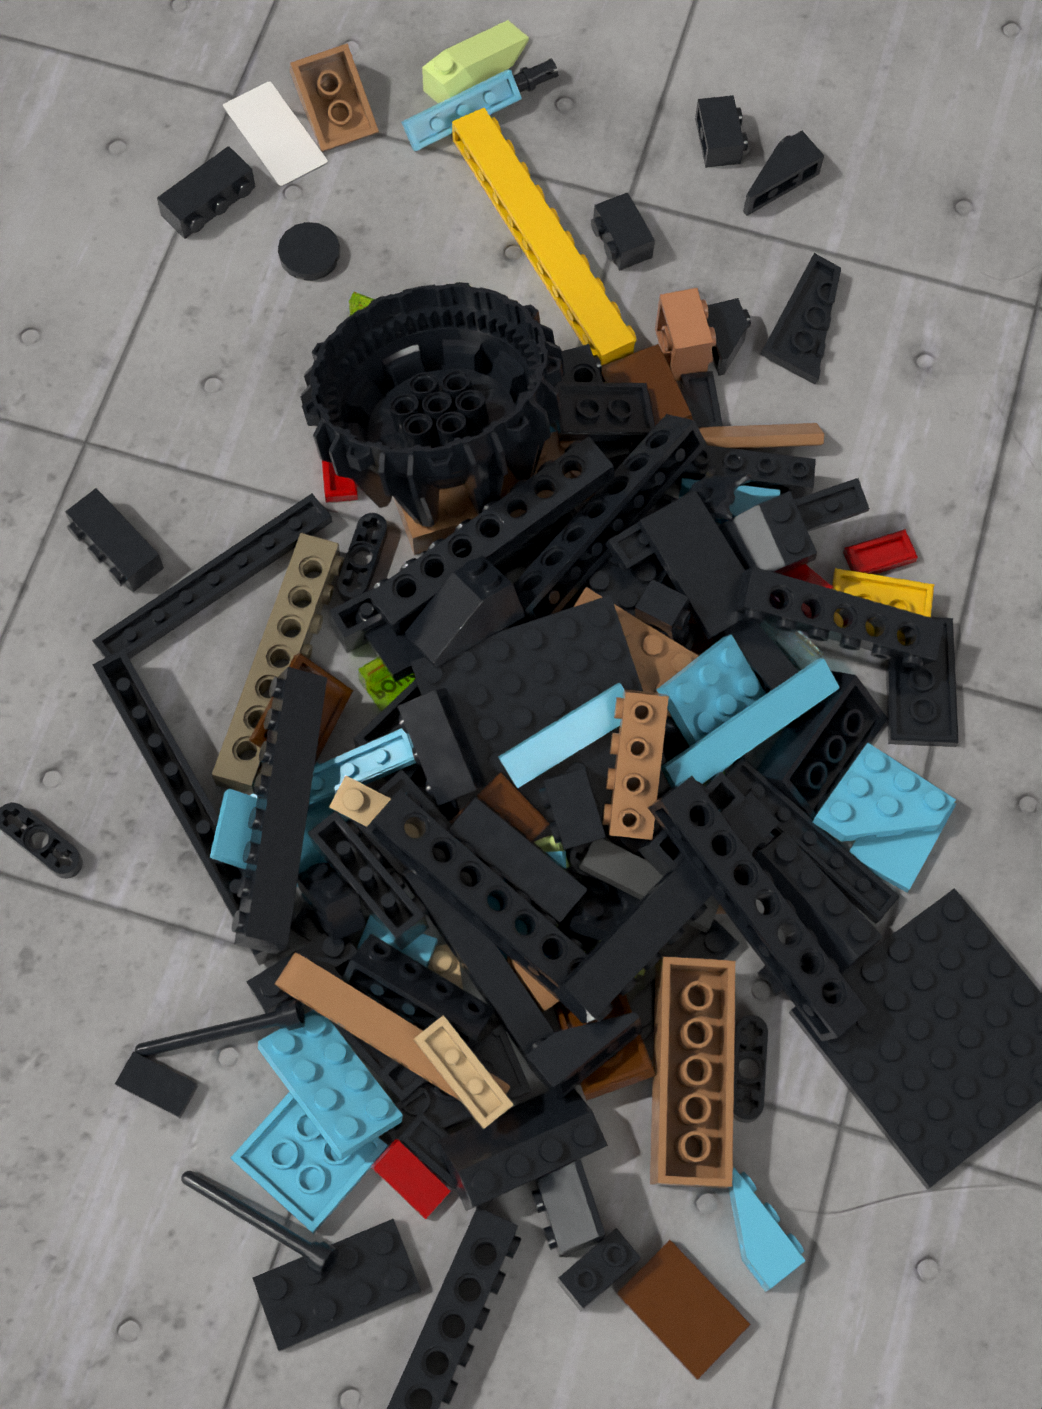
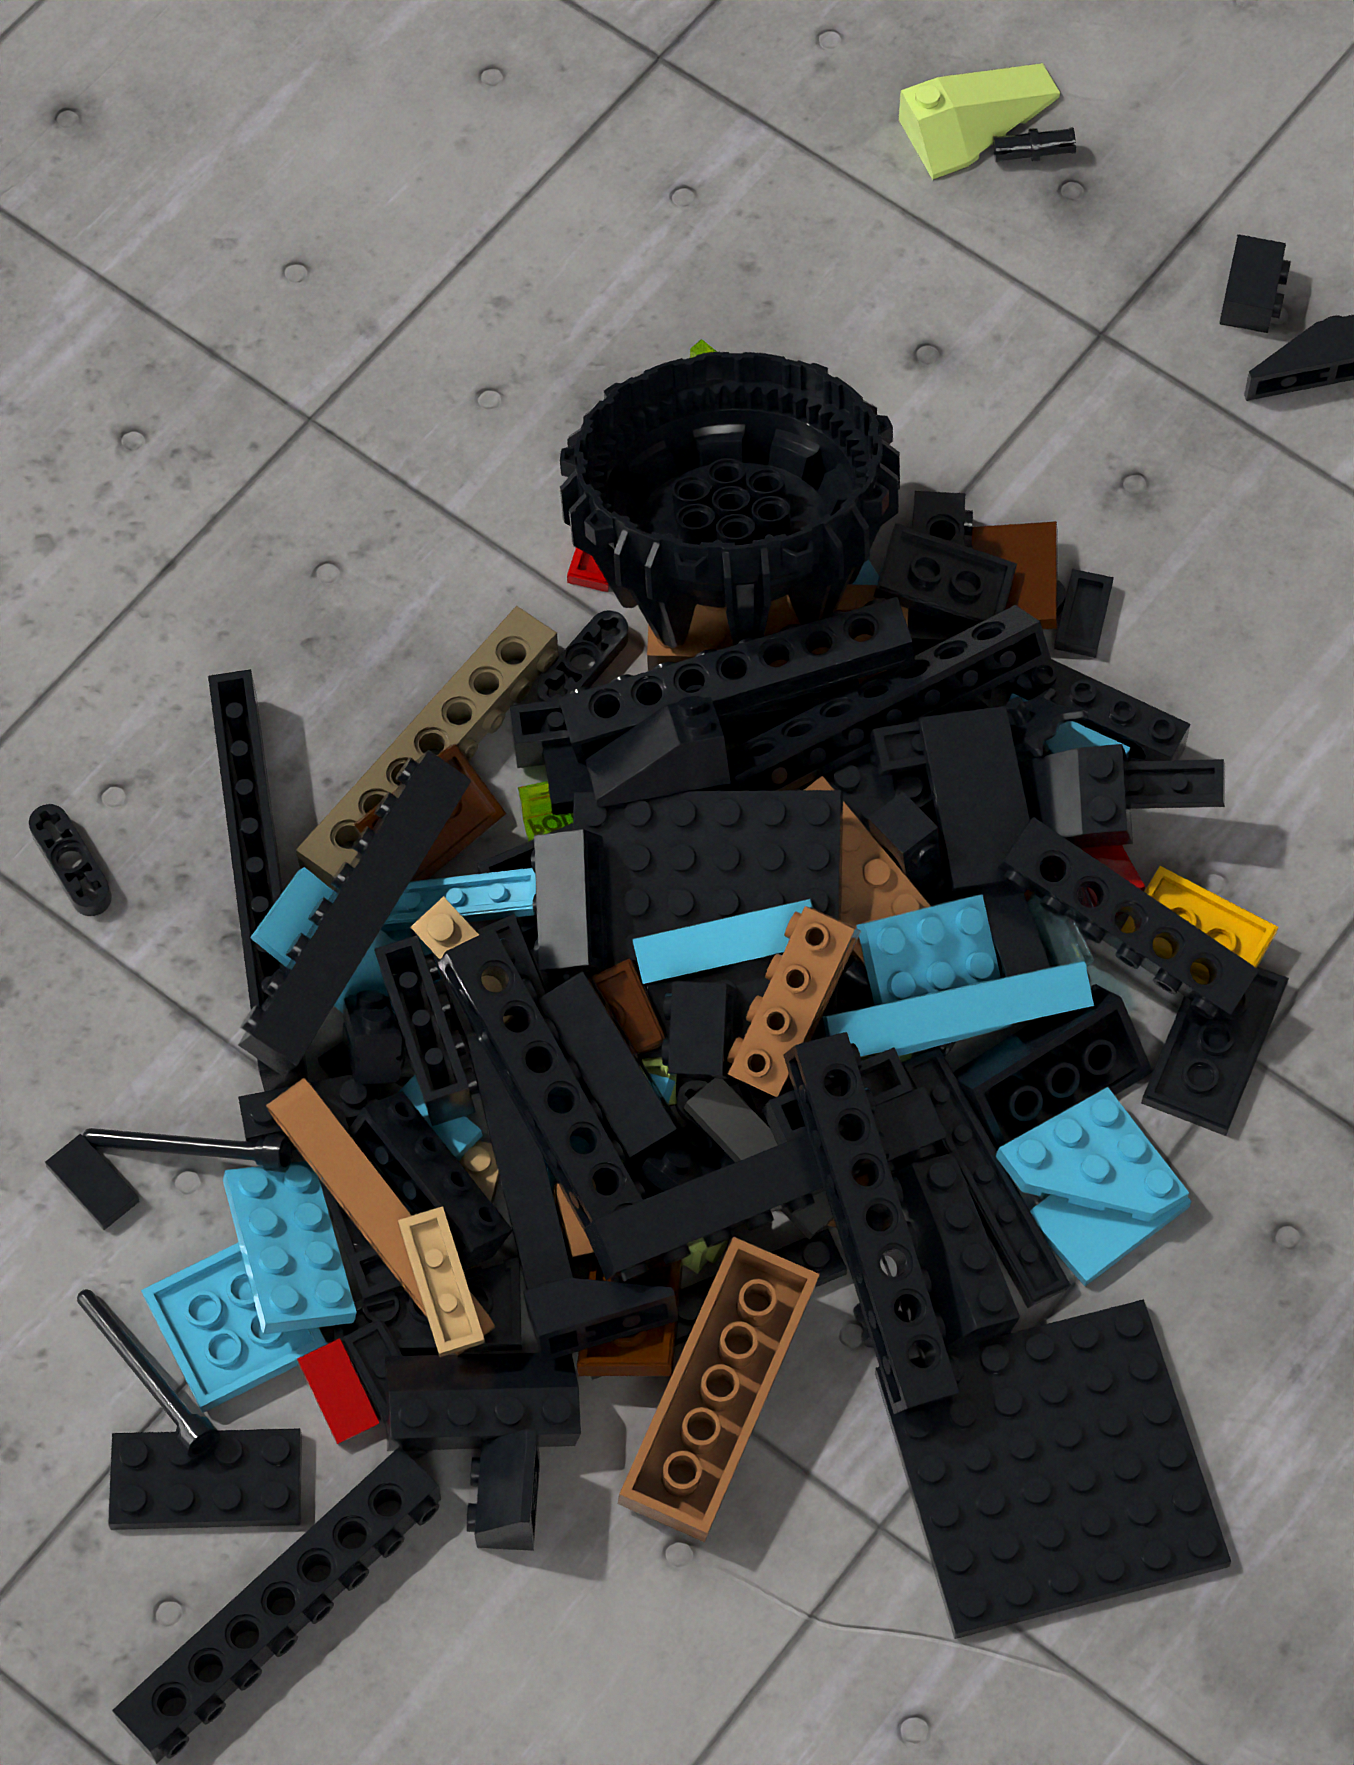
camera: 25 degrees right, 5 degrees down
black brick [65,488,164,592] -> none
black plate [92,493,332,659] -> none
black brick [157,146,256,239] -> none
white sticker [223,82,328,186] -> none
black tile [278,222,341,281] -> none
medium nougat slope [290,43,379,152] -> none
medium azure tile [401,69,522,151] -> none
yellow brick [452,108,637,366] -> none
black brick [557,1228,641,1312] -> none
black brick [591,192,655,271] -> none
reddish brown tile [616,1240,751,1380] -> none
nougat brick [655,288,716,381] -> none
medium nougat tile [698,423,824,449] -> none
black slope [707,298,751,376] -> none
medium azure slope [728,1168,806,1292] -> none
black beam [733,1015,768,1123] -> none
black wing [760,253,841,384] -> none
red tile [843,529,918,575] -> none

